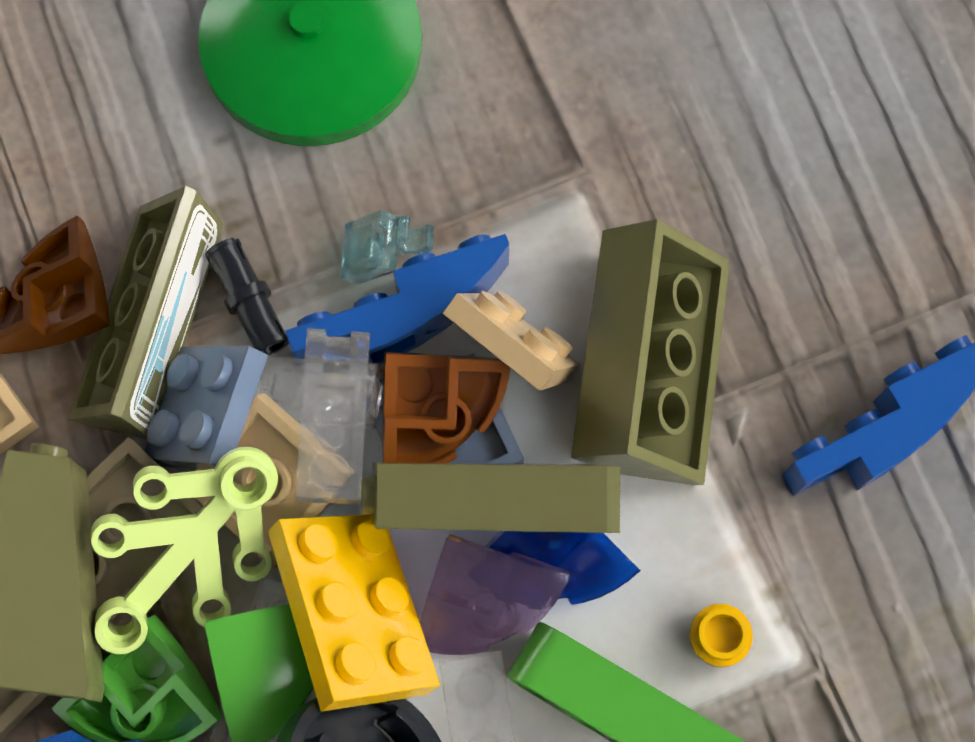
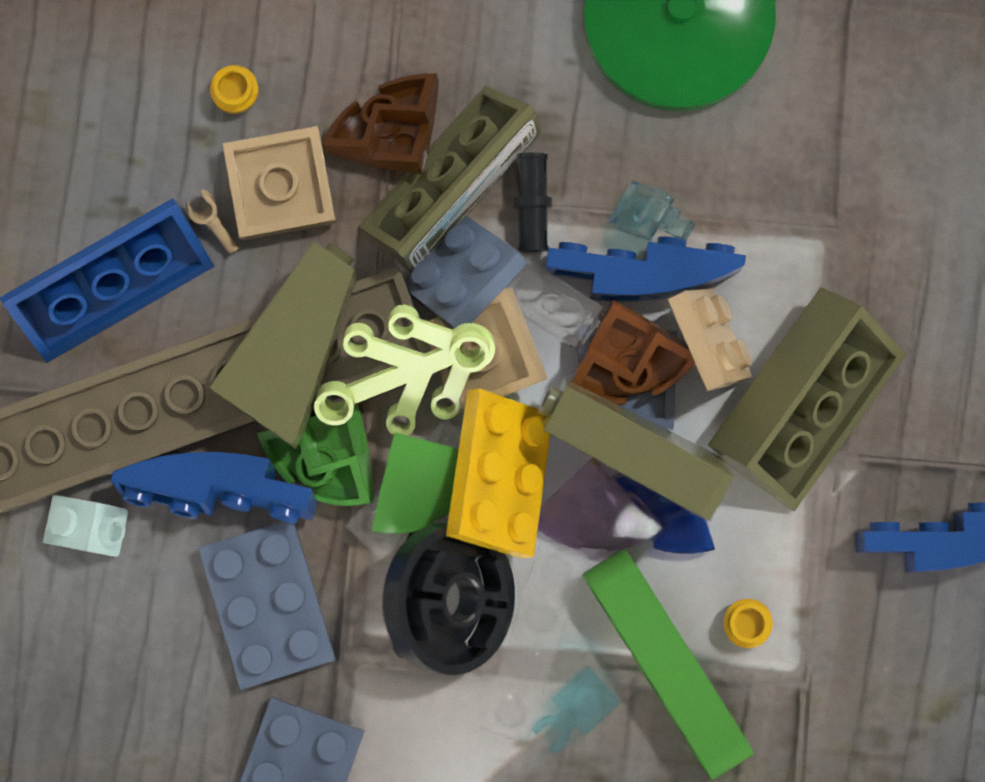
camera: 25 degrees right, 10 degrees up
clear plate [295,328,370,505] -> none

